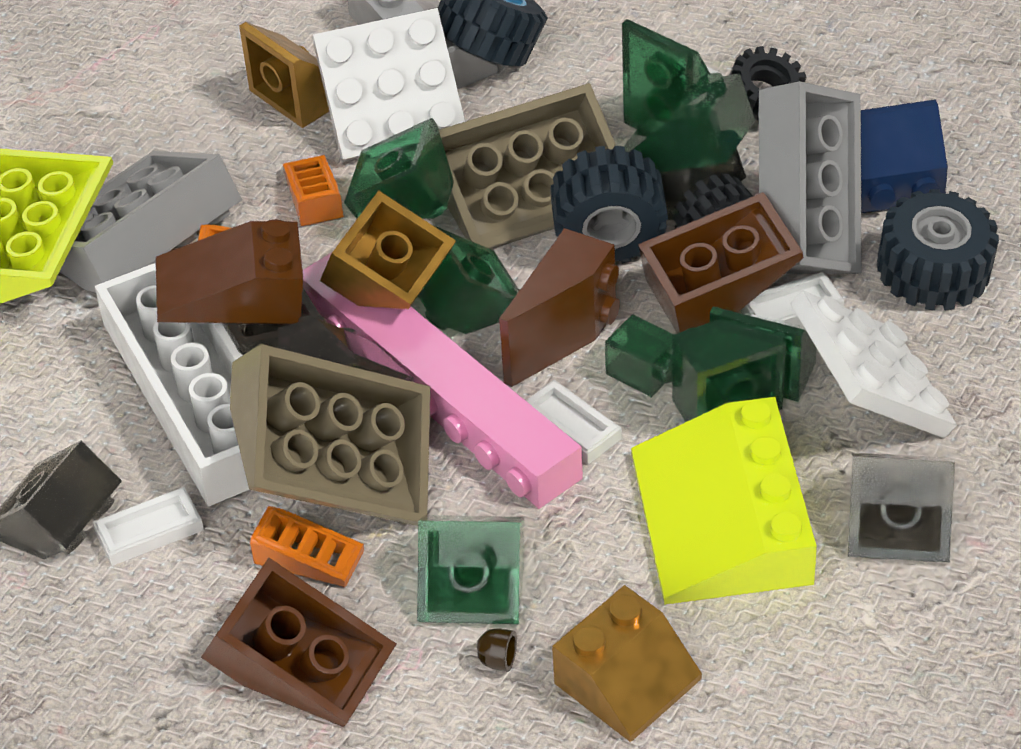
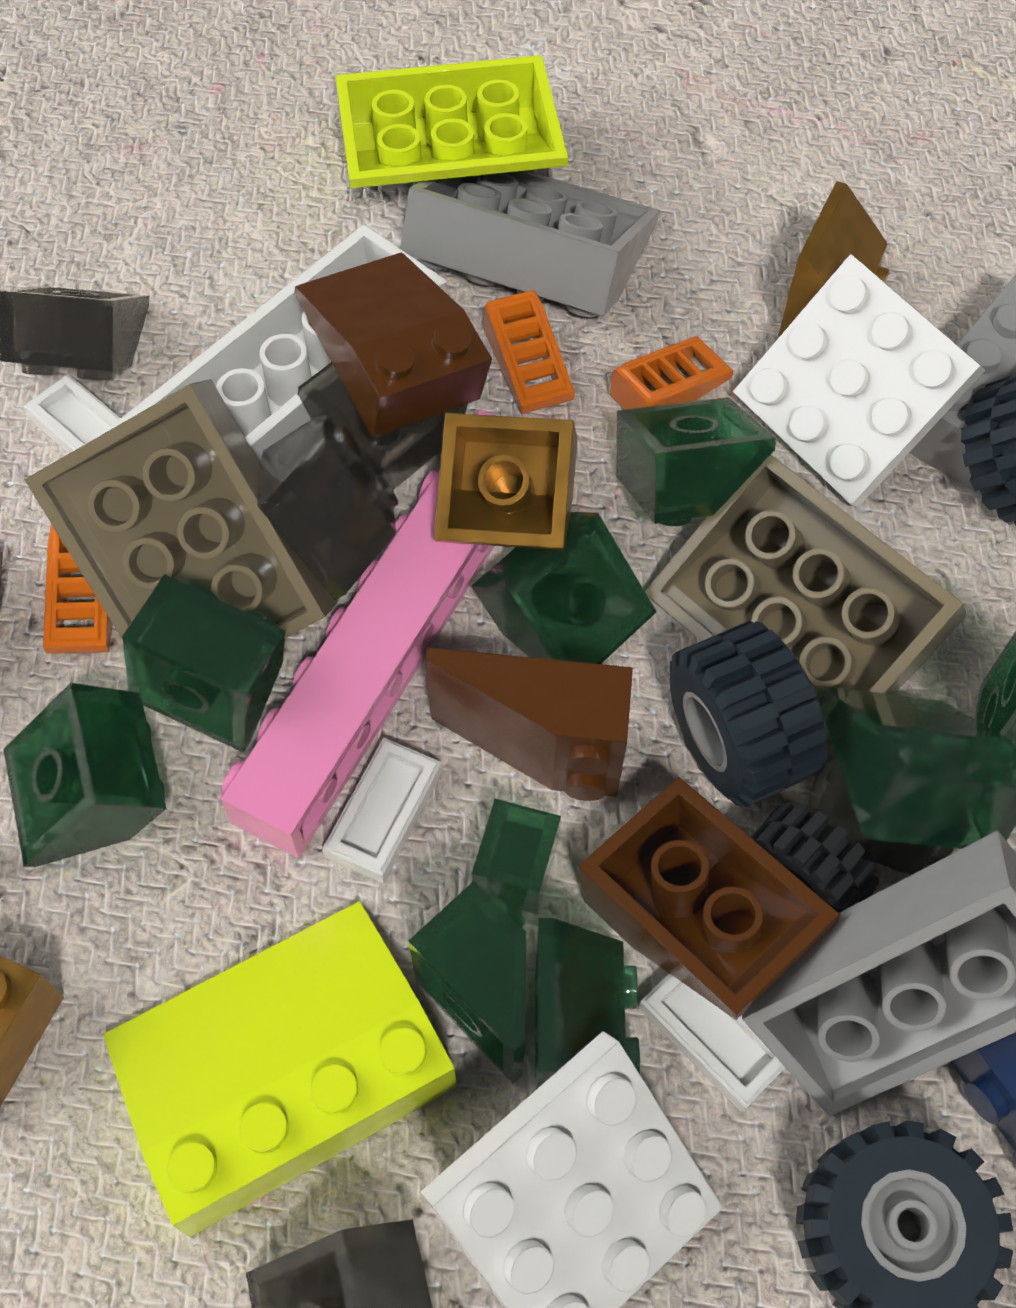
camera: 65 degrees right, 15 degrees up
none -> clear green slope [122,574,286,753]

